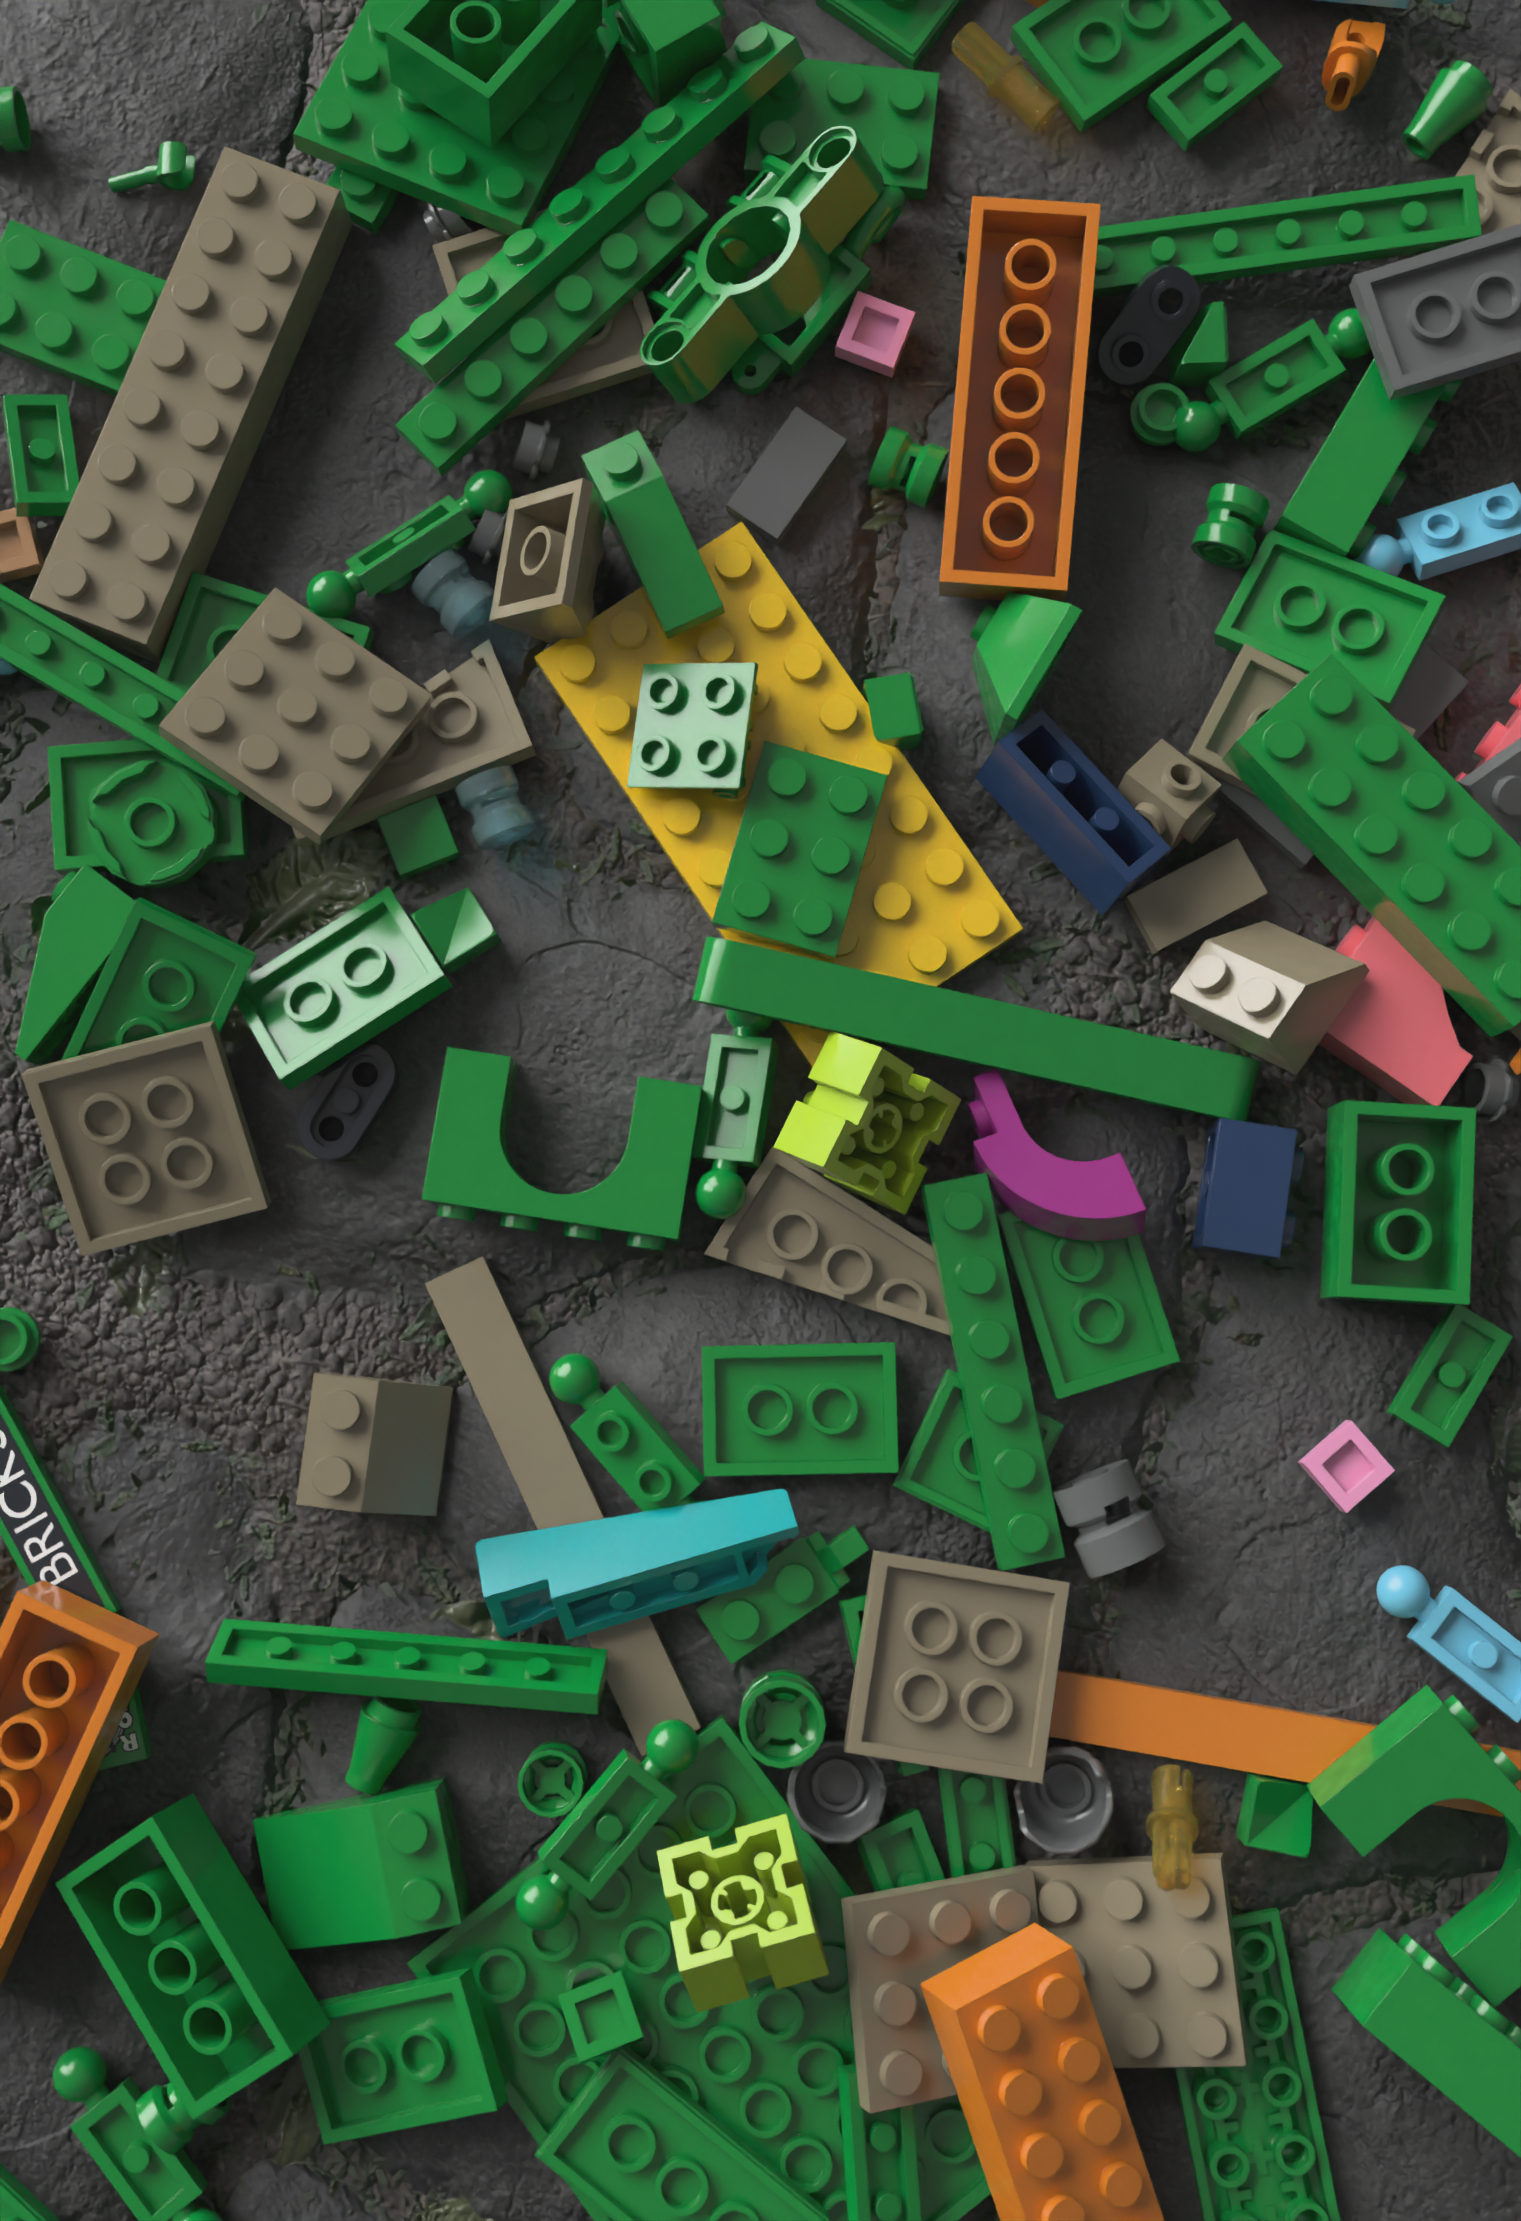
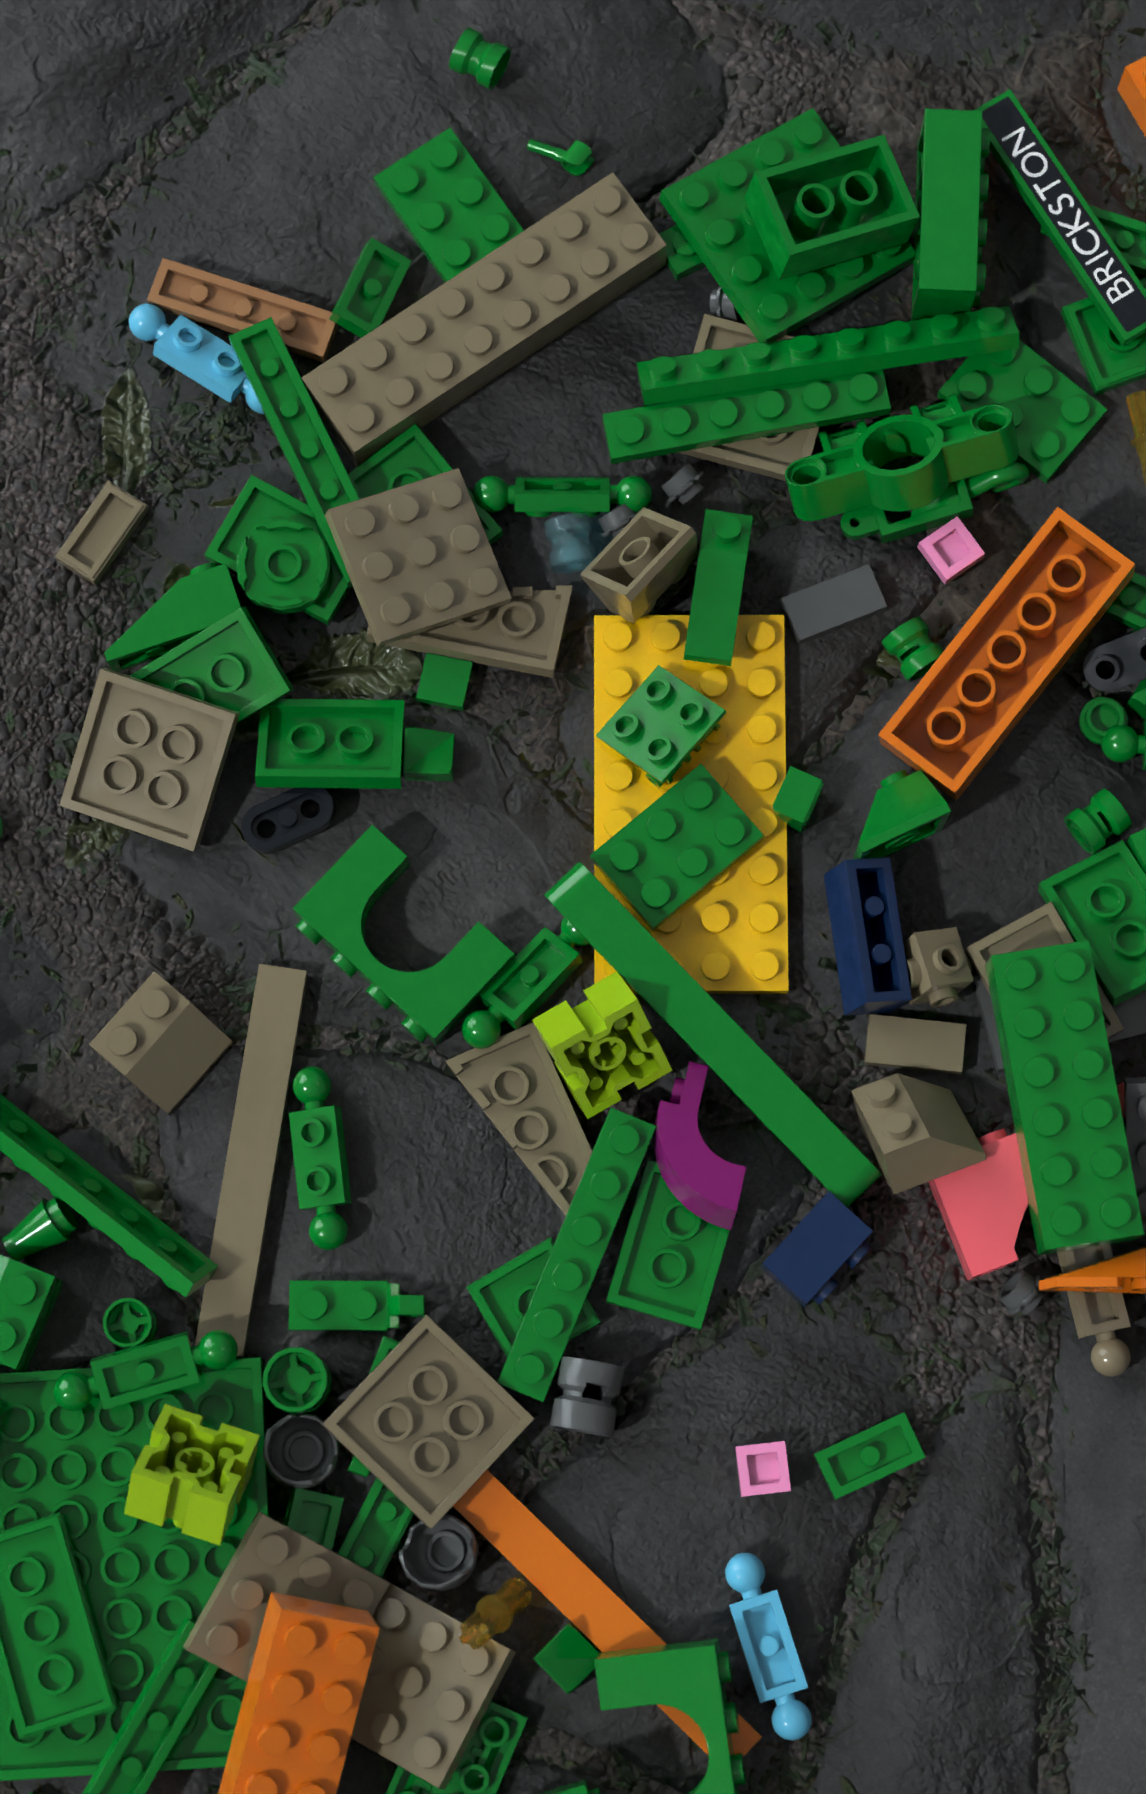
camera: 35 degrees right, 5 degrees down
clear light blue wheel [455,766,537,850] -> none
teal wedge [475,1489,799,1640] -> none
green plate [558,1970,644,2065] -> none
green plate [702,1342,899,1476] -> none
green brick [1320,1100,1476,1306] -> none

